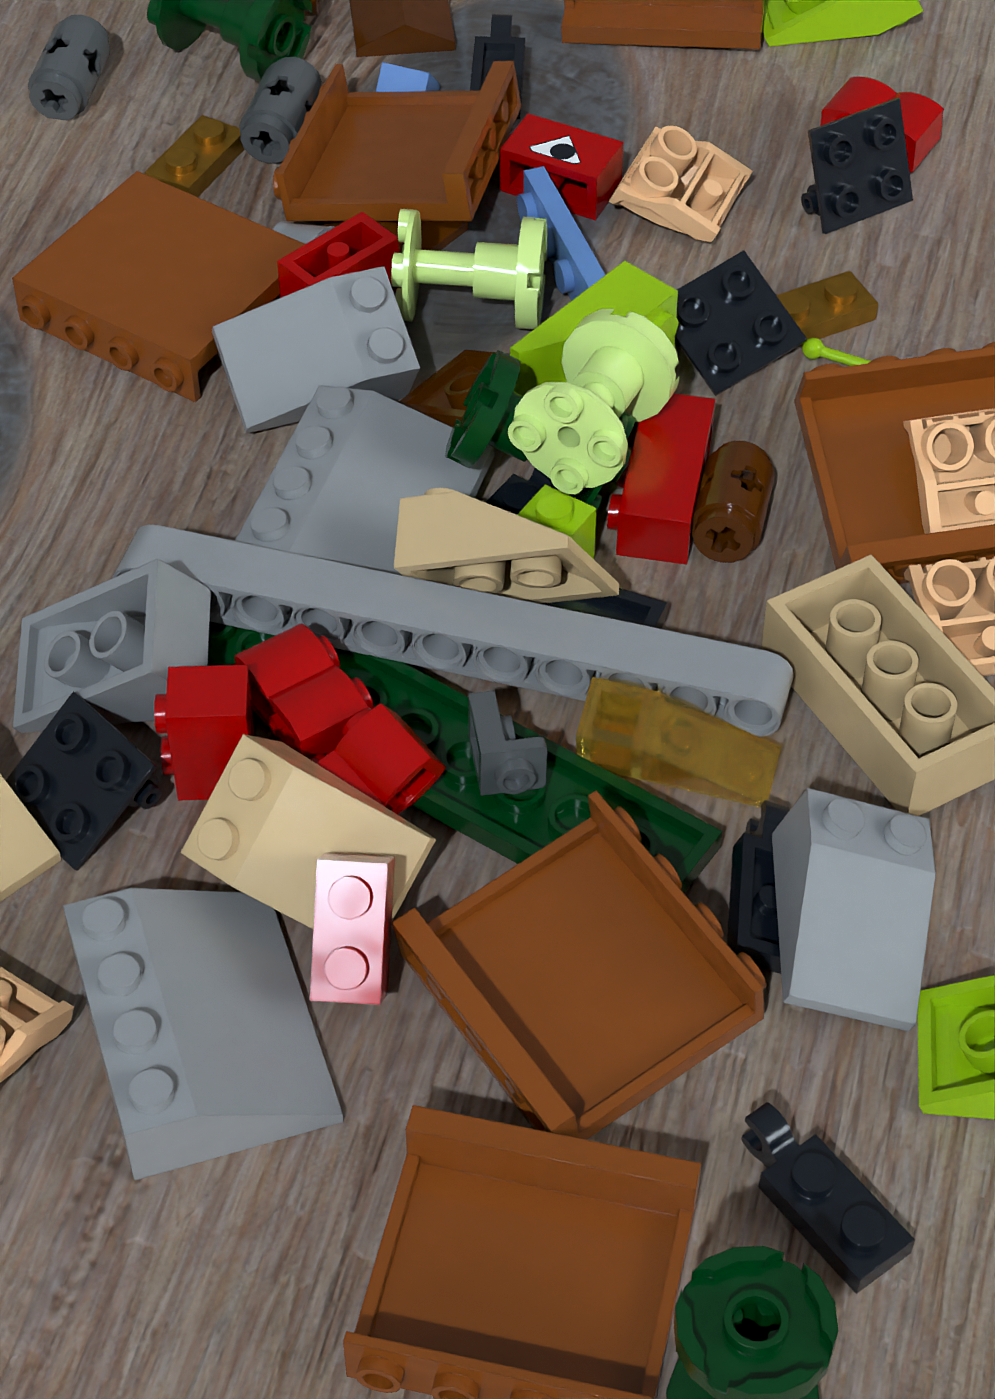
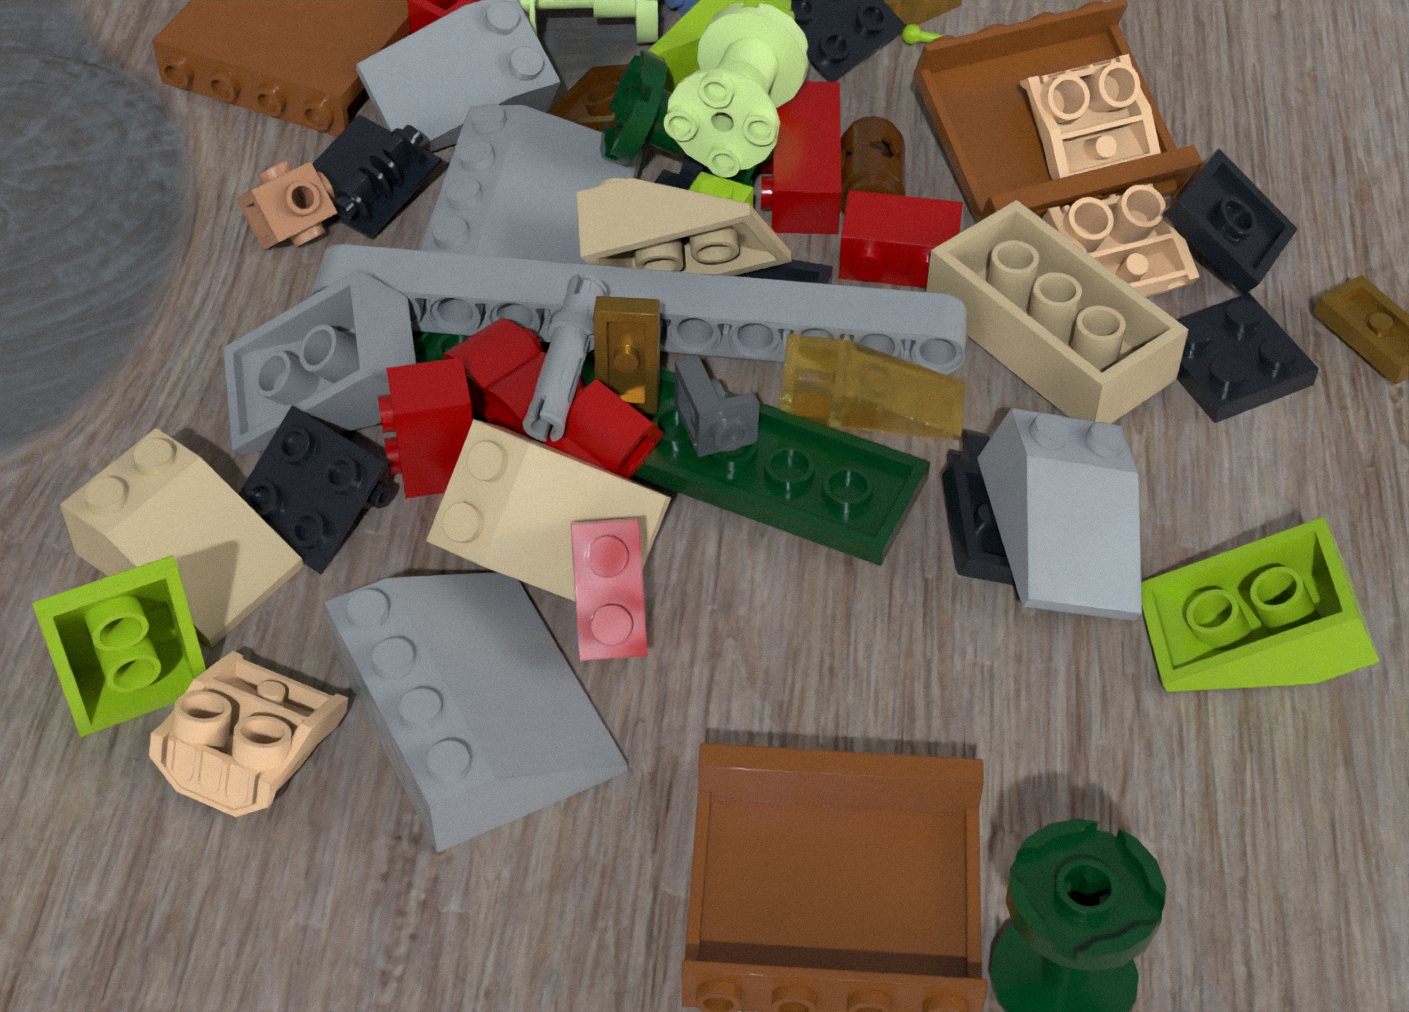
camera: 10 degrees left, 0 degrees up
dark orange panel [392,790,766,1140] -> none
black plate [741,1102,915,1294] -> none
none -> nougat brick [236,160,337,250]
none -> black hinge [312,114,442,239]
none -> light grey pin [522,274,607,442]
none -> pearl gold plate [594,296,660,413]
none -> red brick [838,190,963,288]

